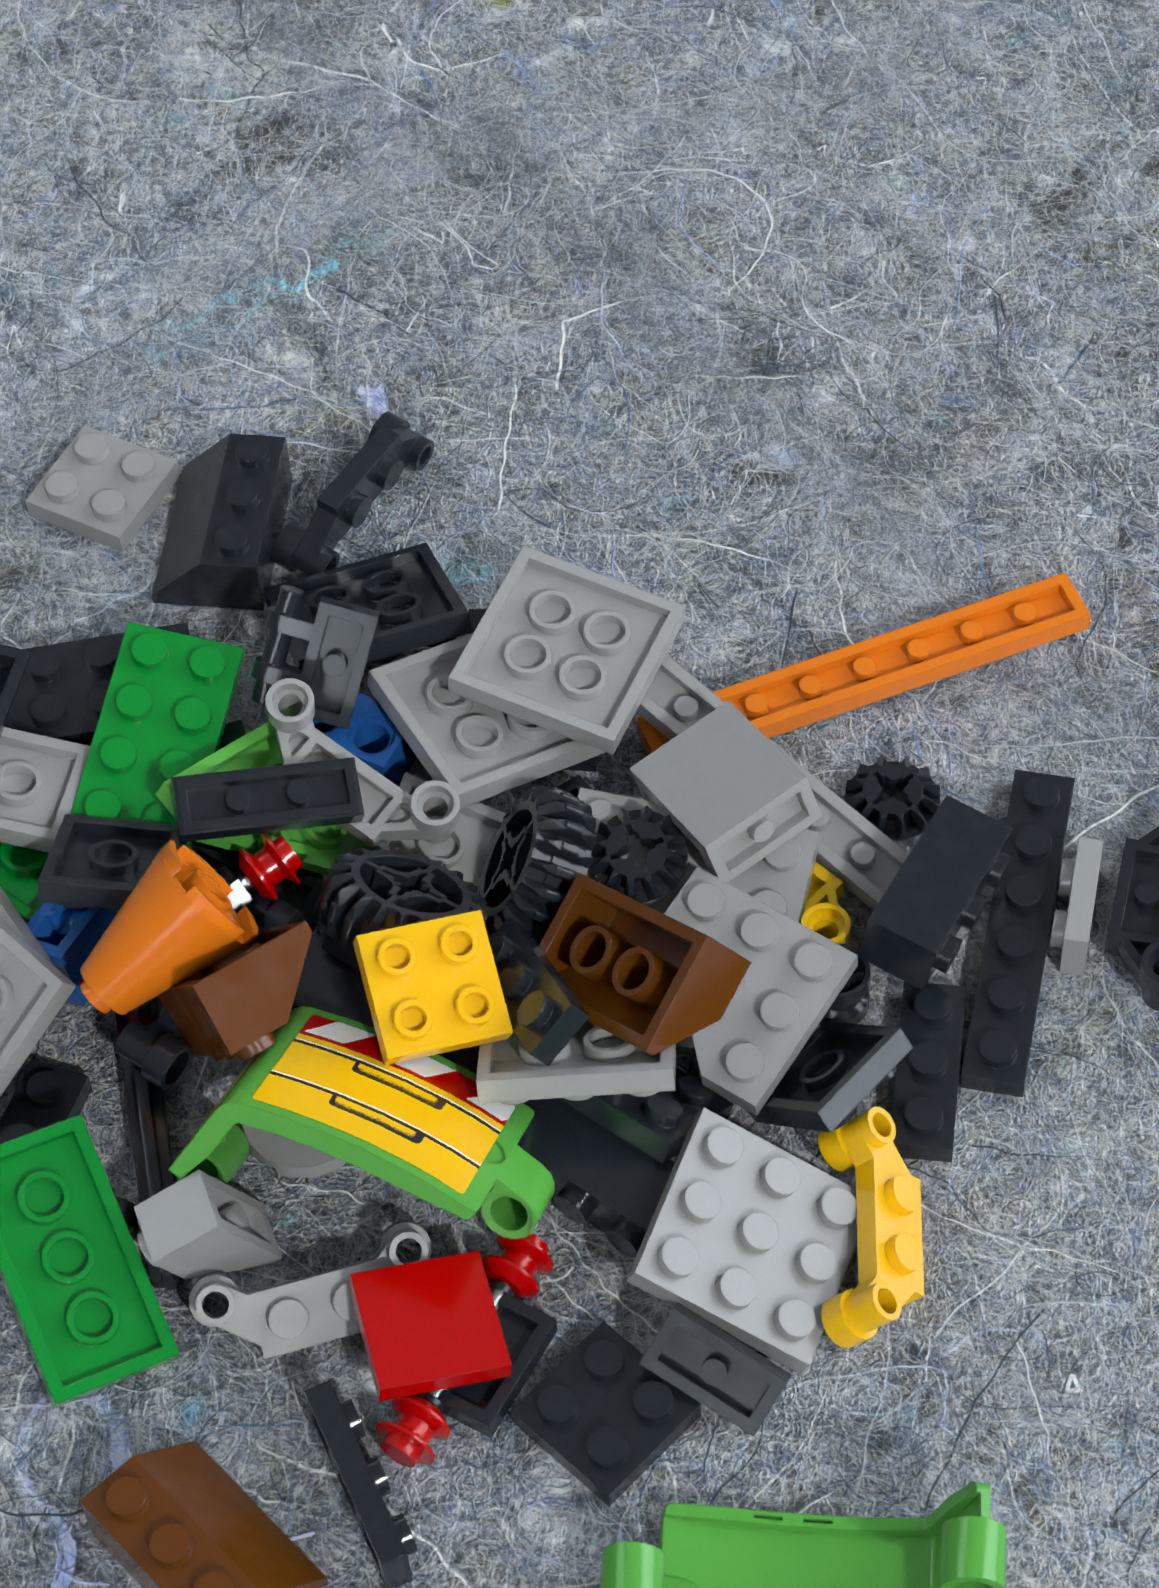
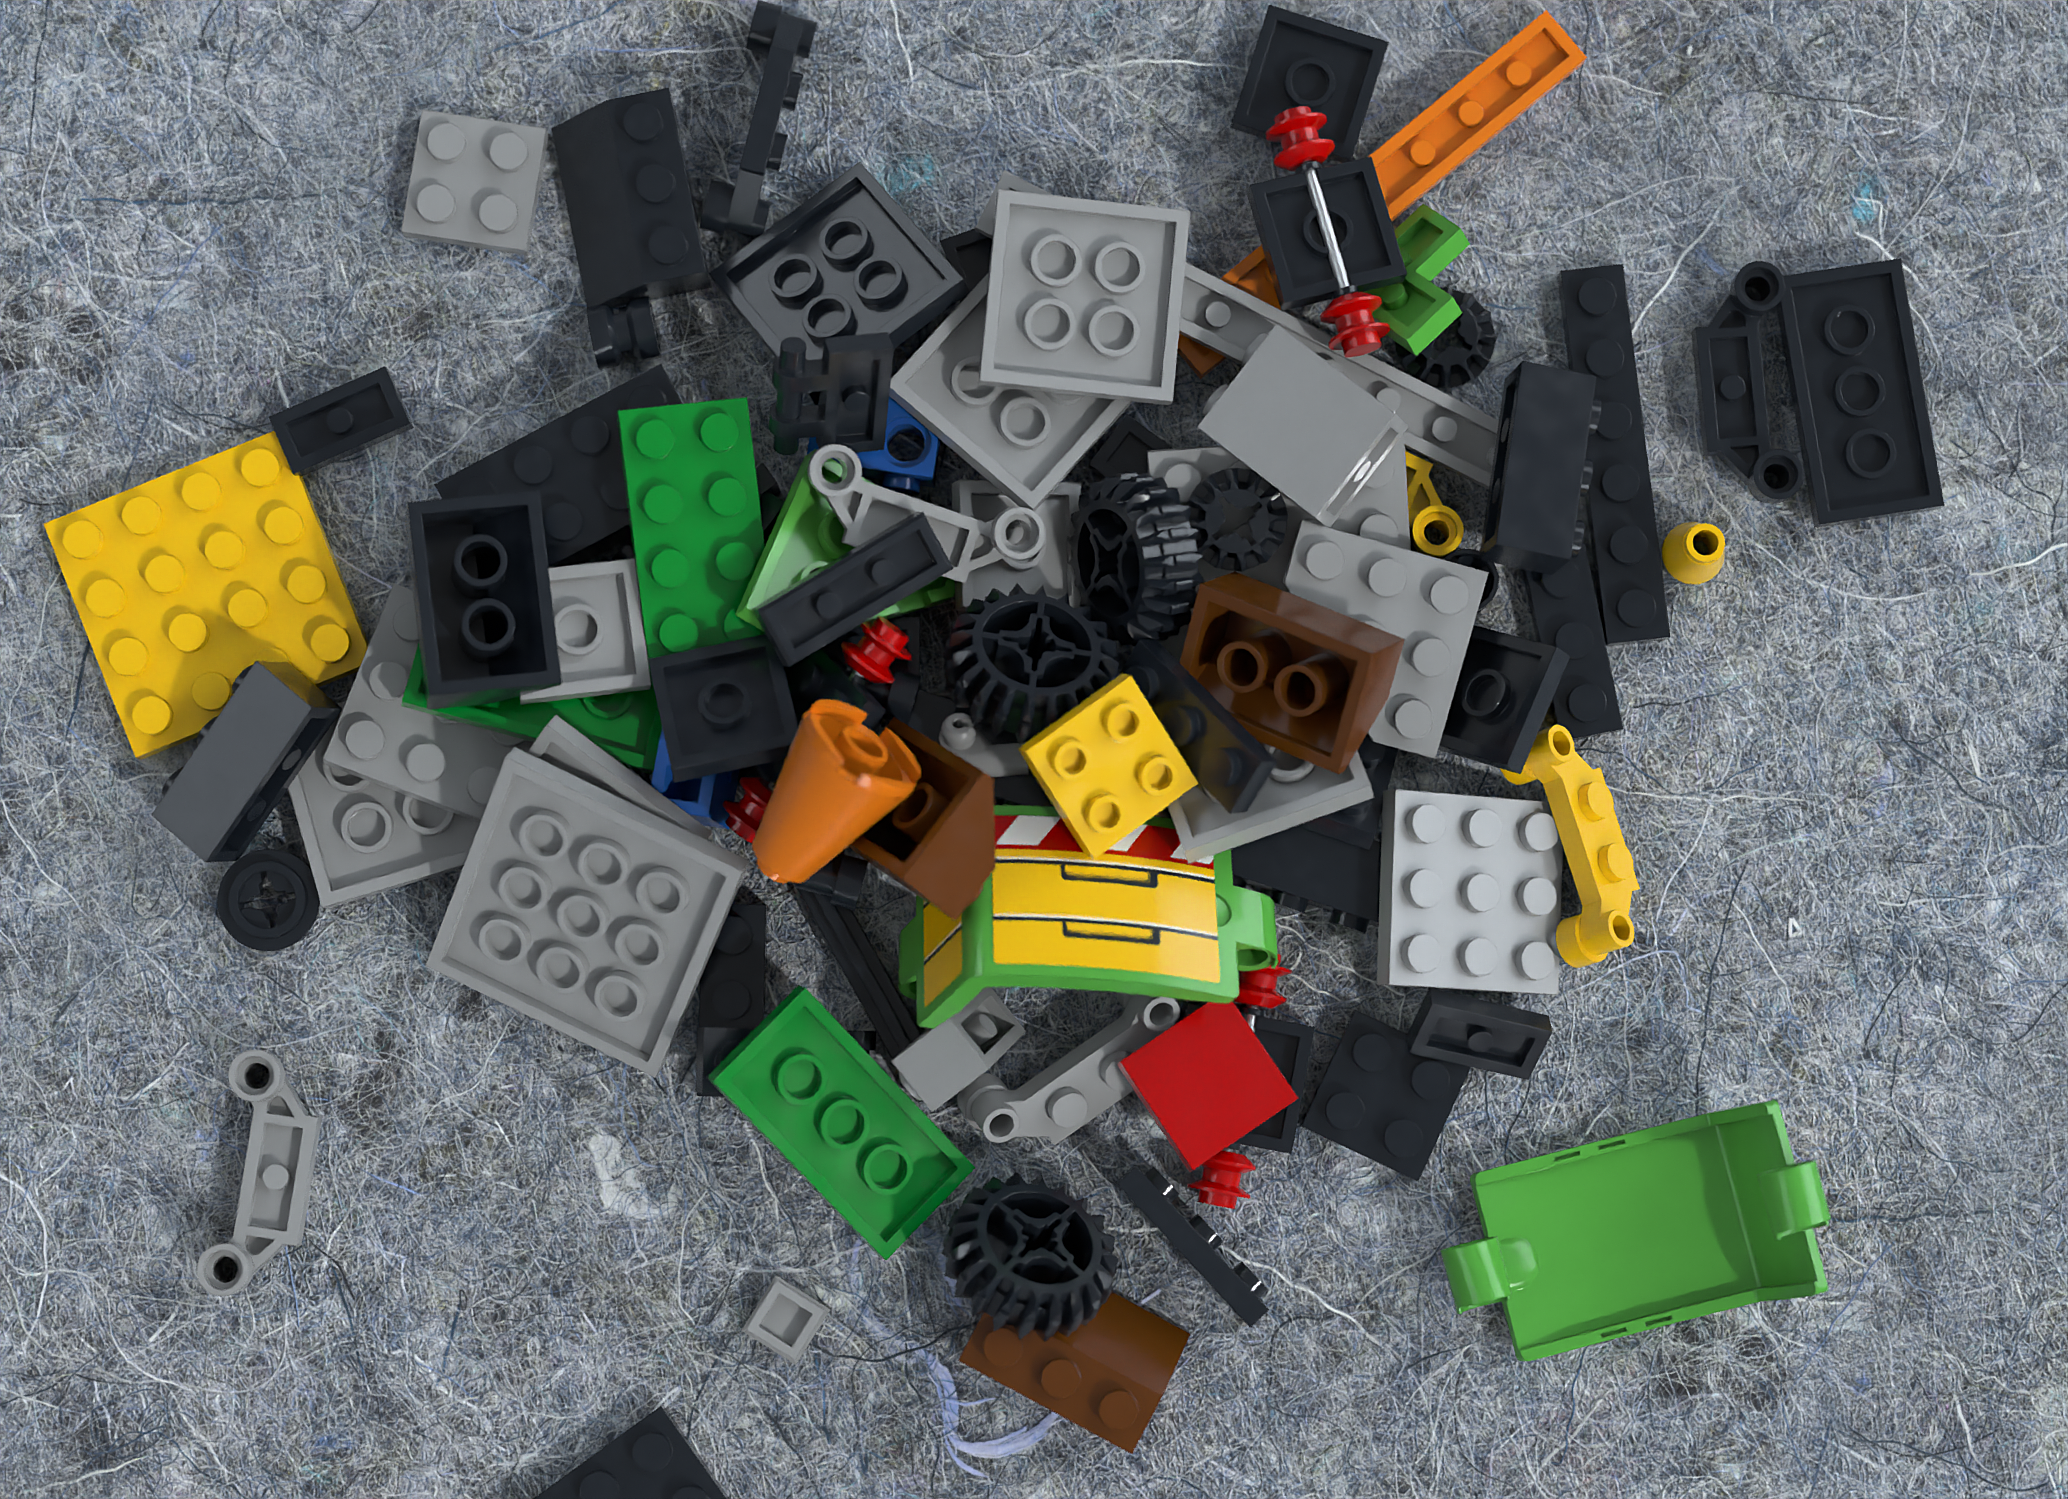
camera: 25 degrees left, 30 degrees up
light grey plate [1050,837,1104,976] -> none
none -> black wheel [586,295,662,370]
none -> light grey arm [939,713,1028,777]
none -> black gear [942,1172,1119,1342]
none -> black plate [1230,5,1389,163]
none -> black plate [1247,106,1407,357]
none -> bright green plate [1364,203,1470,356]
none -> yellow cone [1662,522,1725,584]

